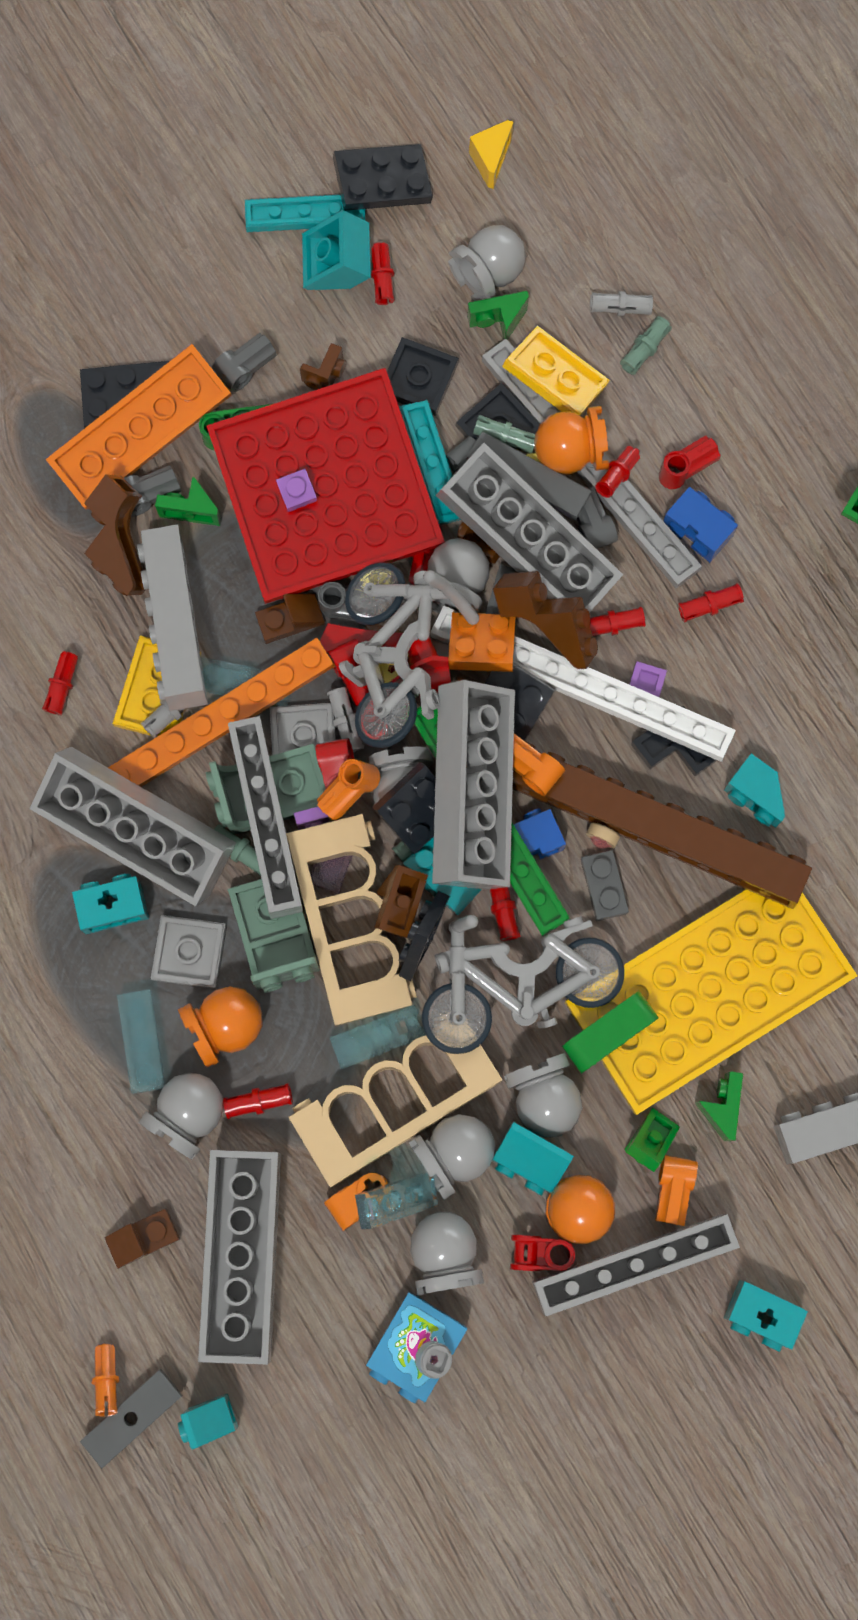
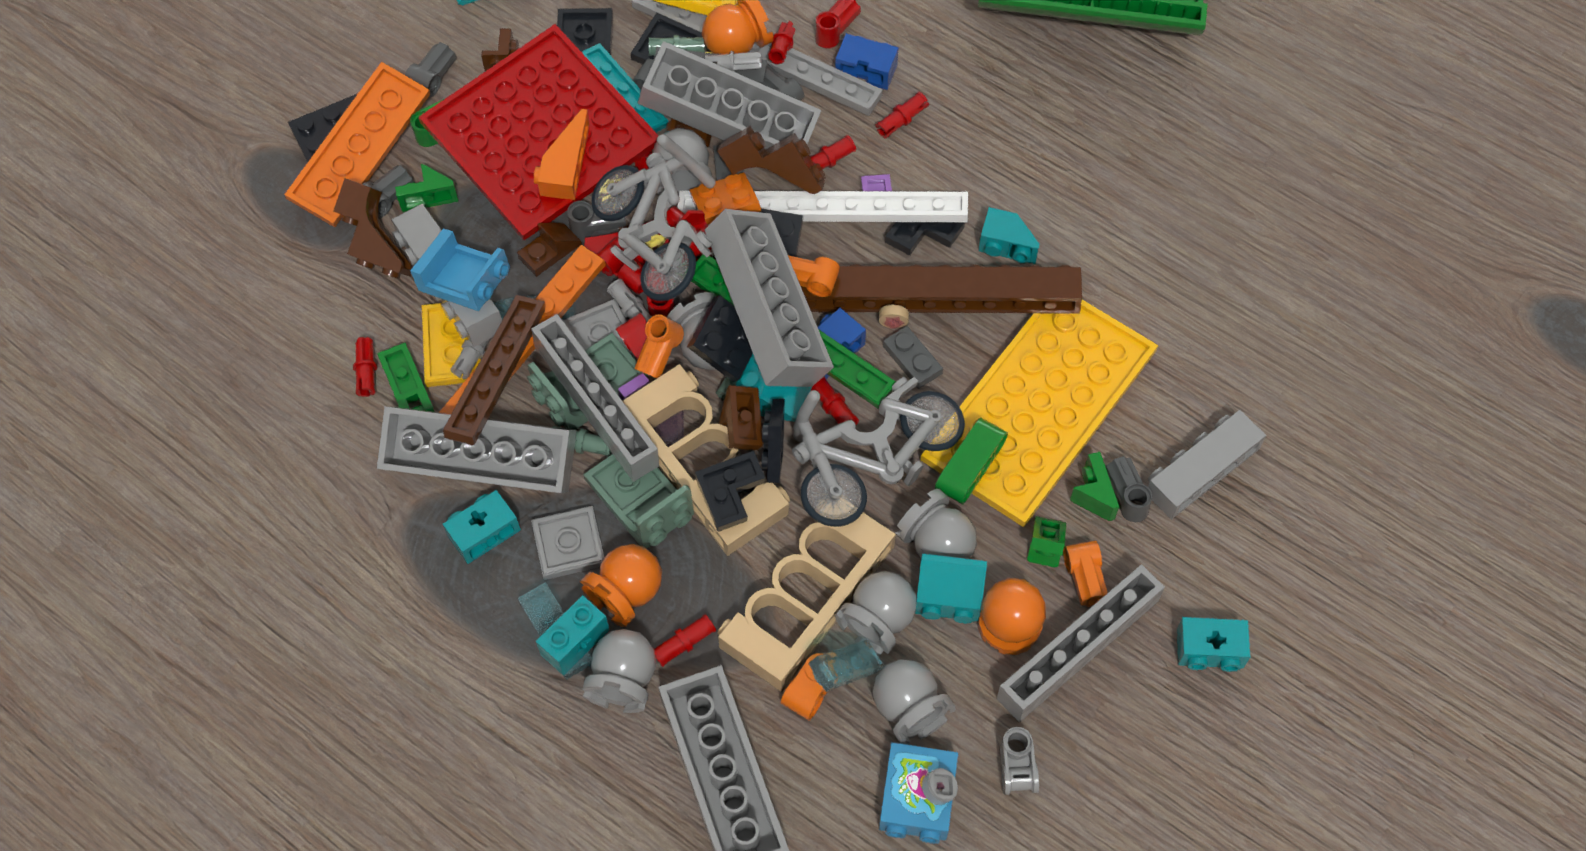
camera: 20 degrees left, 15 degrees down
reddish brown slope [104,1208,180,1269] -> none
medium lavender plate [276,469,317,512] -> none
clear light blue plate [330,1005,426,1070] -> none
red piece [510,1235,575,1271] -> none
none -> green plate [377,342,435,412]
none -> dark azure panel [410,228,510,311]
none -> reddish brown plate [443,295,546,445]
none -> orange slope [534,109,590,200]
none -> teal brick [536,595,610,676]
none -> black plate [695,451,765,532]
none -> light grey axle [705,51,762,72]
none -> light grey piece [1000,727,1039,795]
none -> dark grey piece [1106,456,1152,523]

